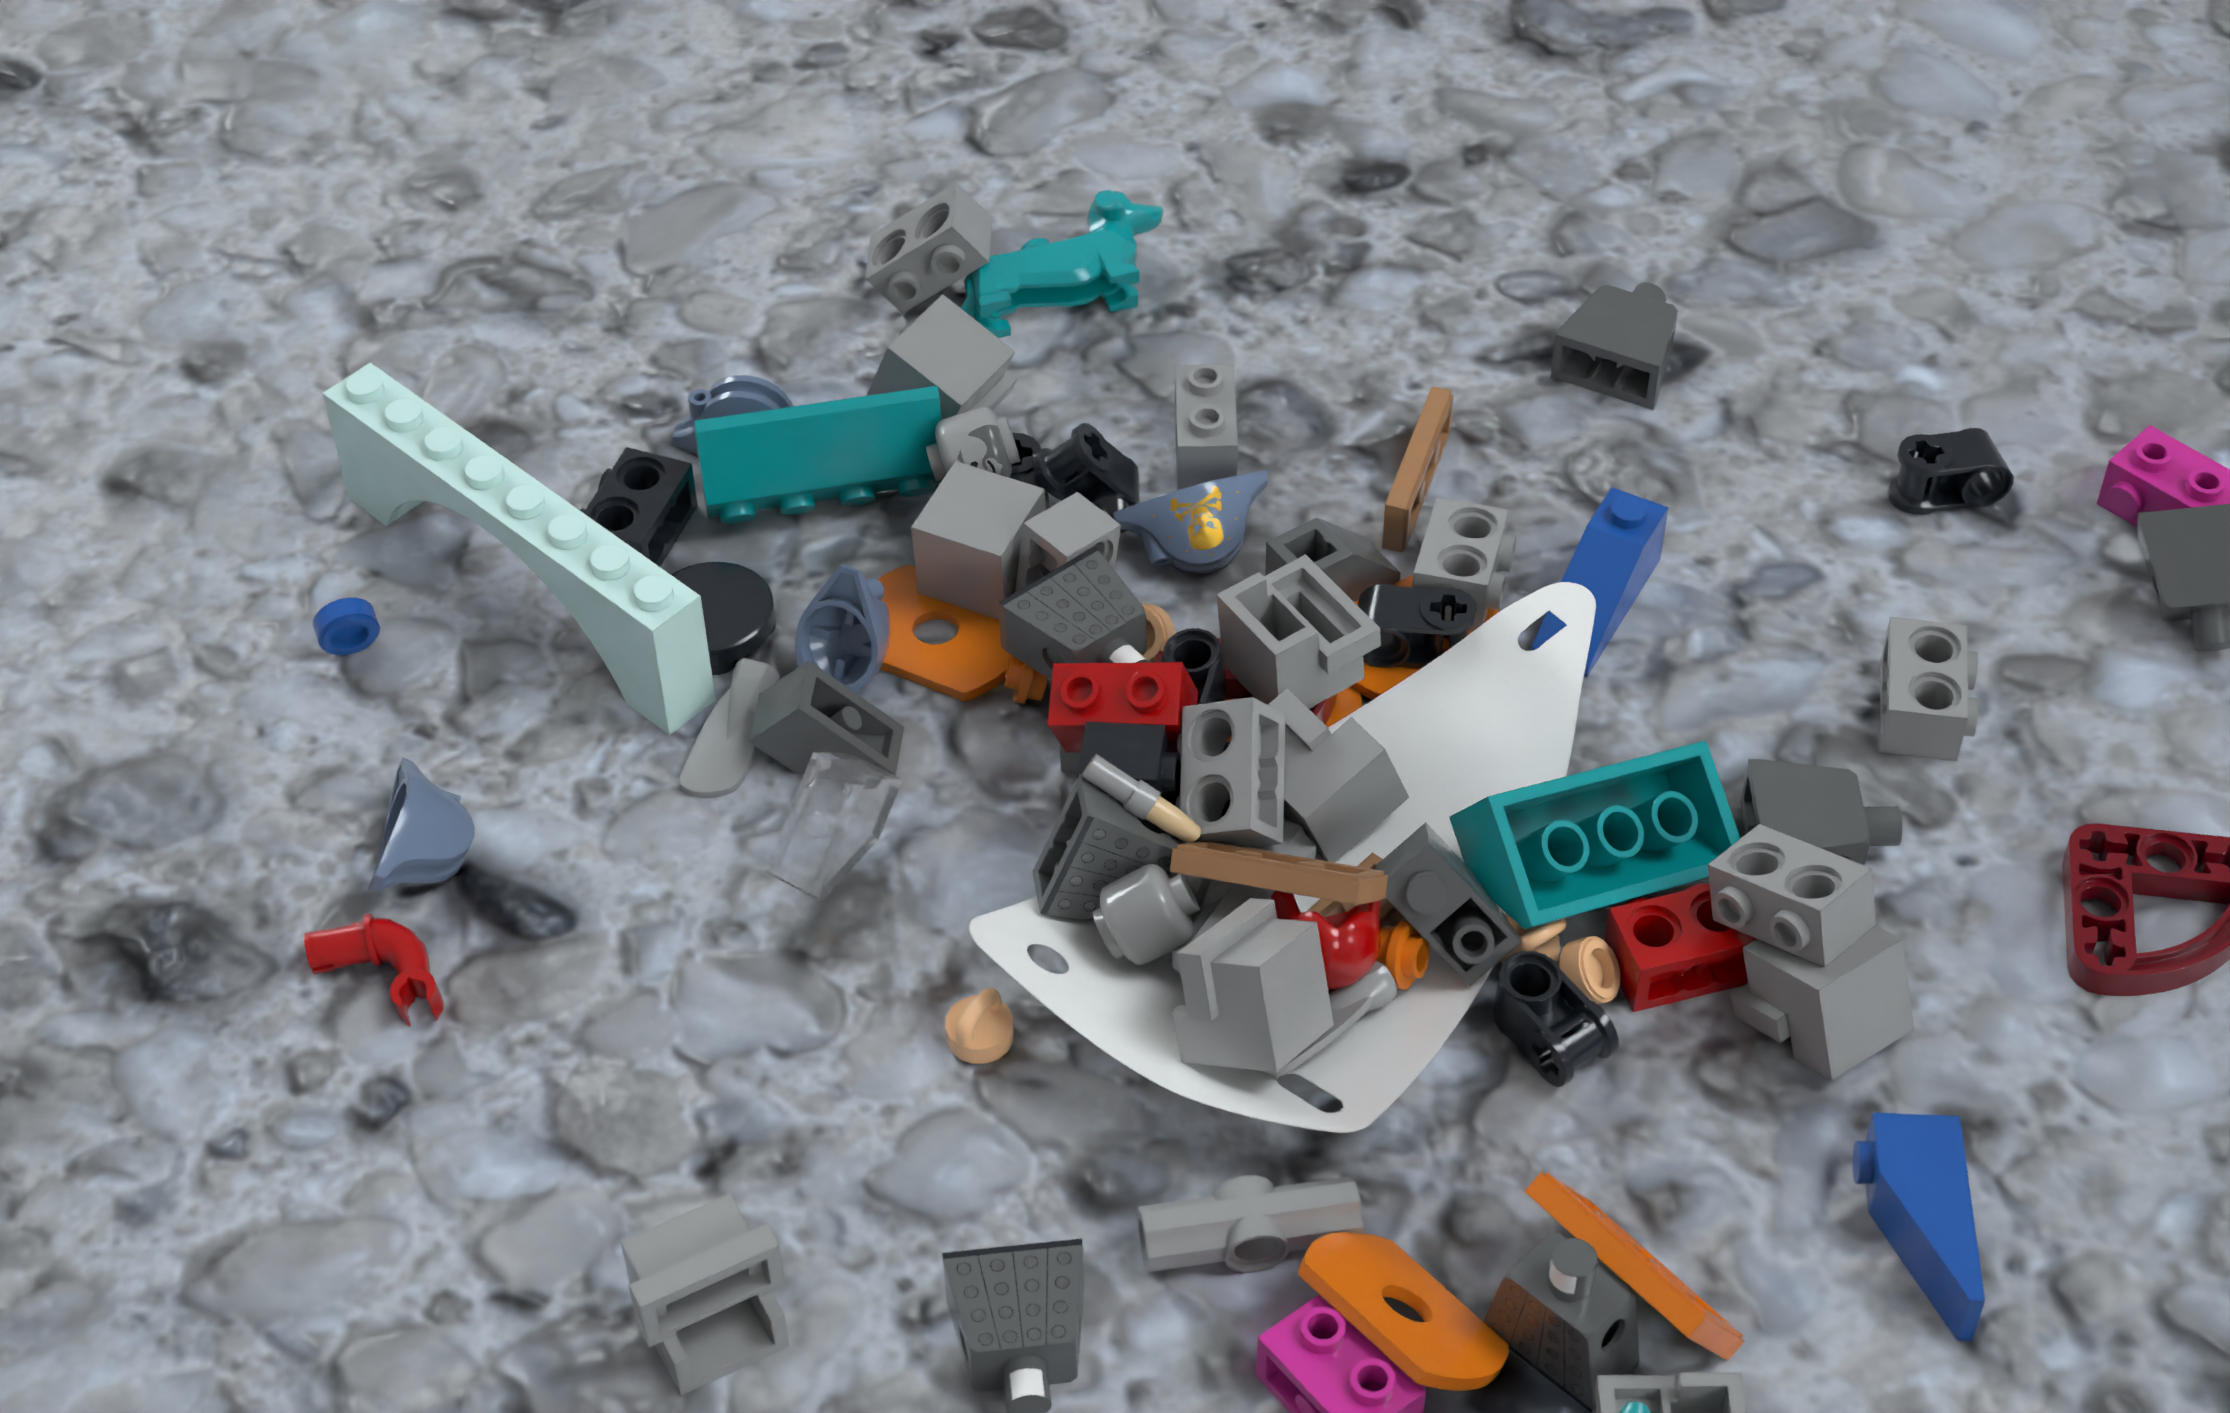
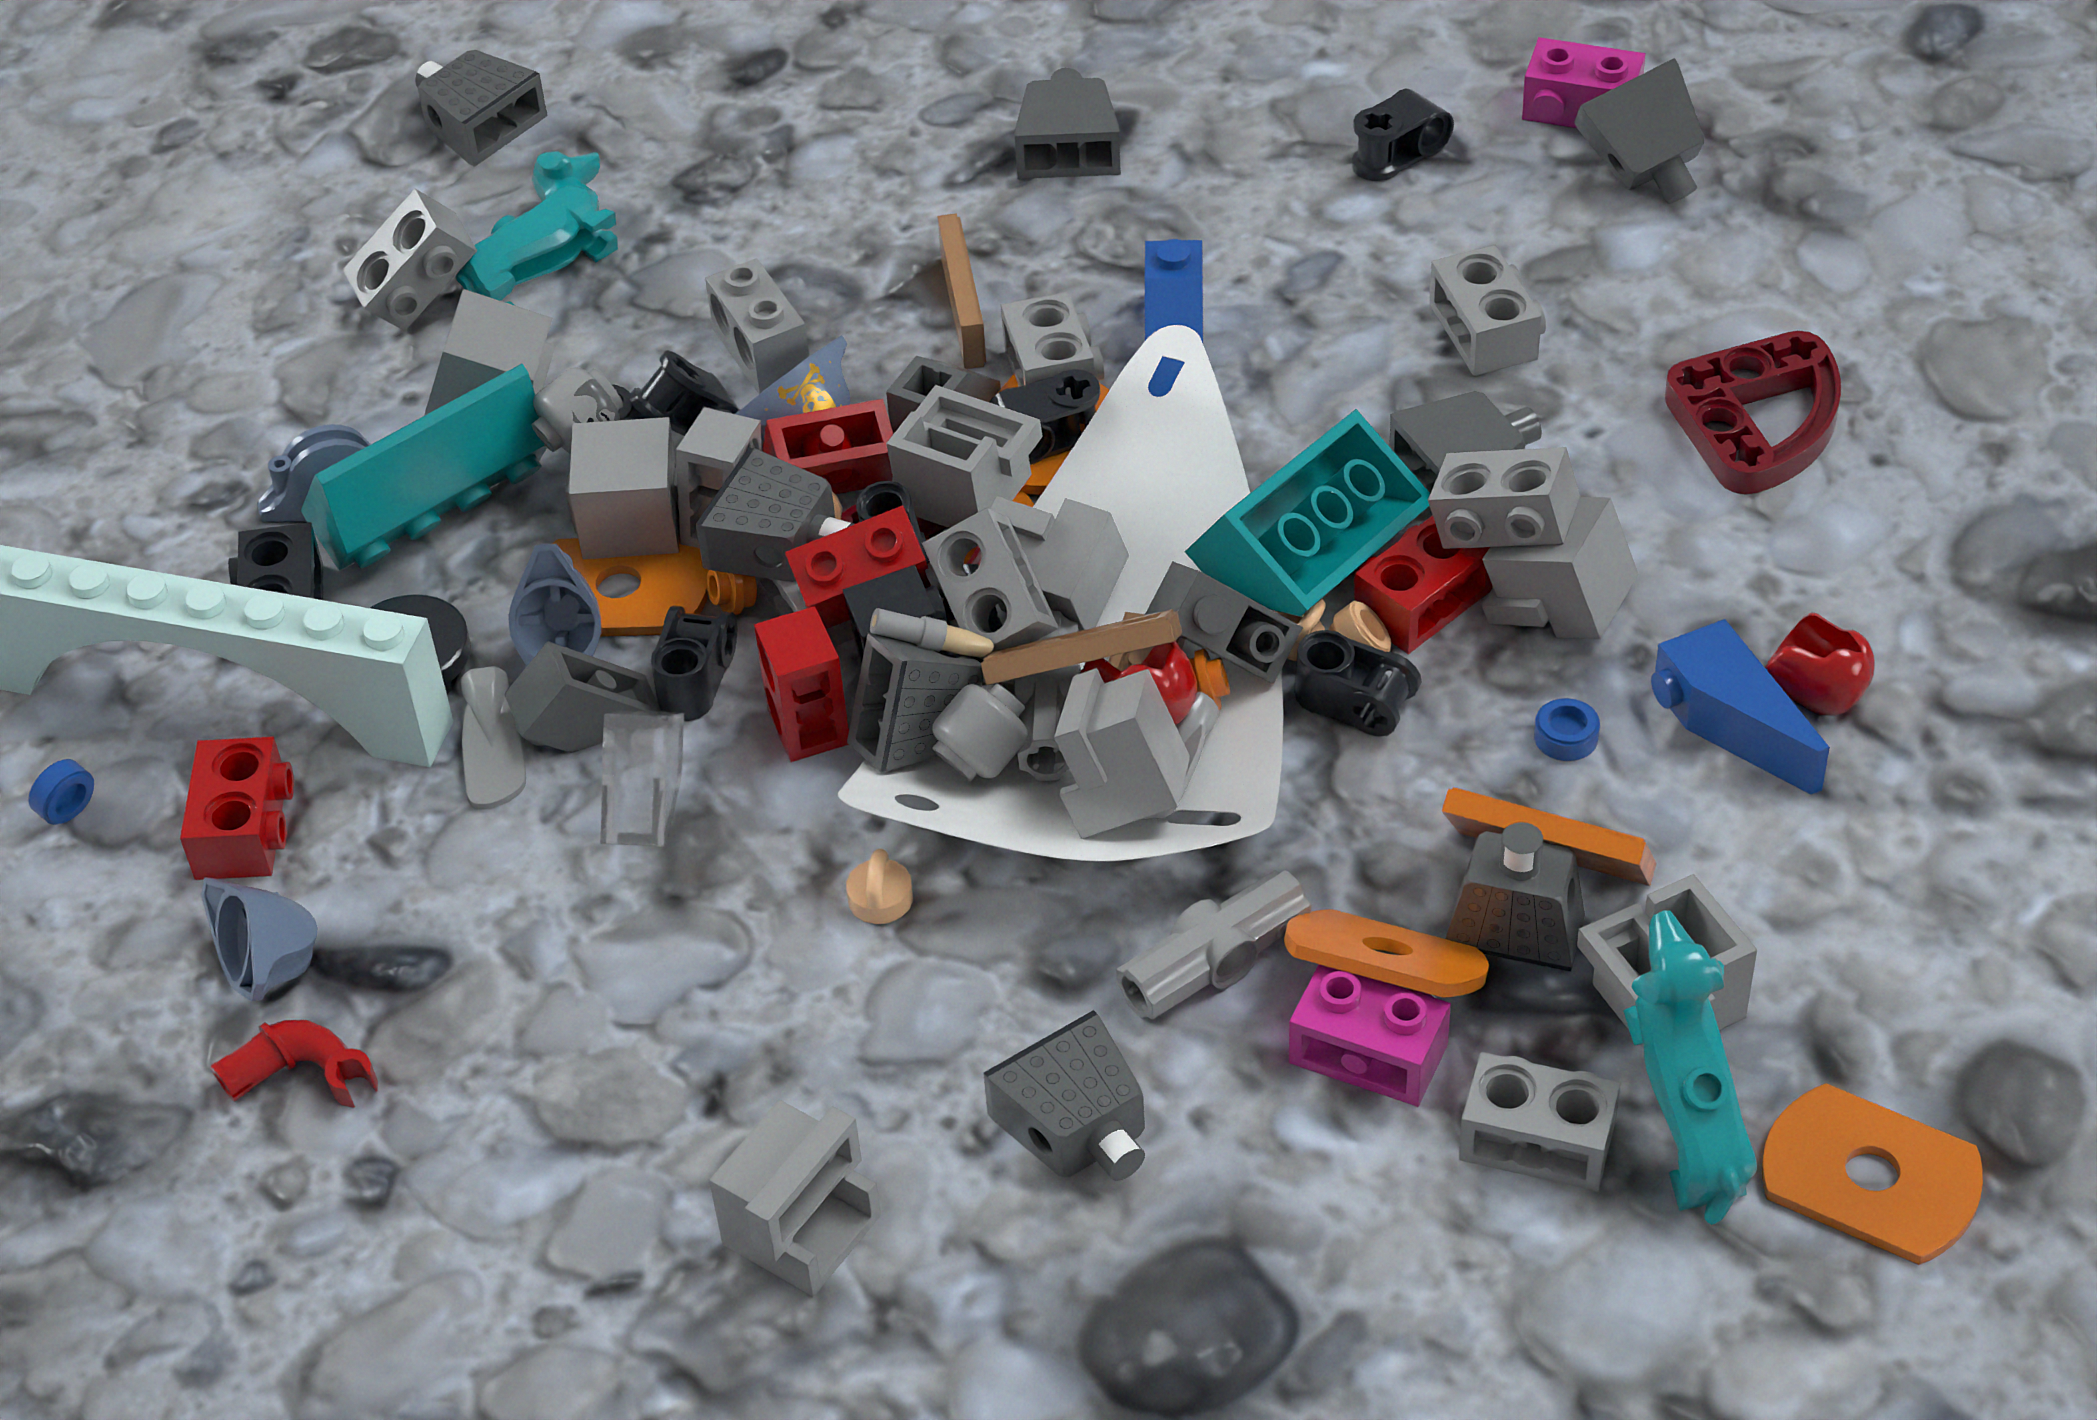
camera: 25 degrees left, 0 degrees up
none -> red brick [180,736,294,880]
none -> dark grey torso [415,50,548,167]
none -> black piece [651,605,738,722]
none -> red brick [754,606,849,763]
none -> red brick [763,399,893,495]
none -> blue tile [1534,698,1600,761]
none -> red hair [1765,612,1875,716]

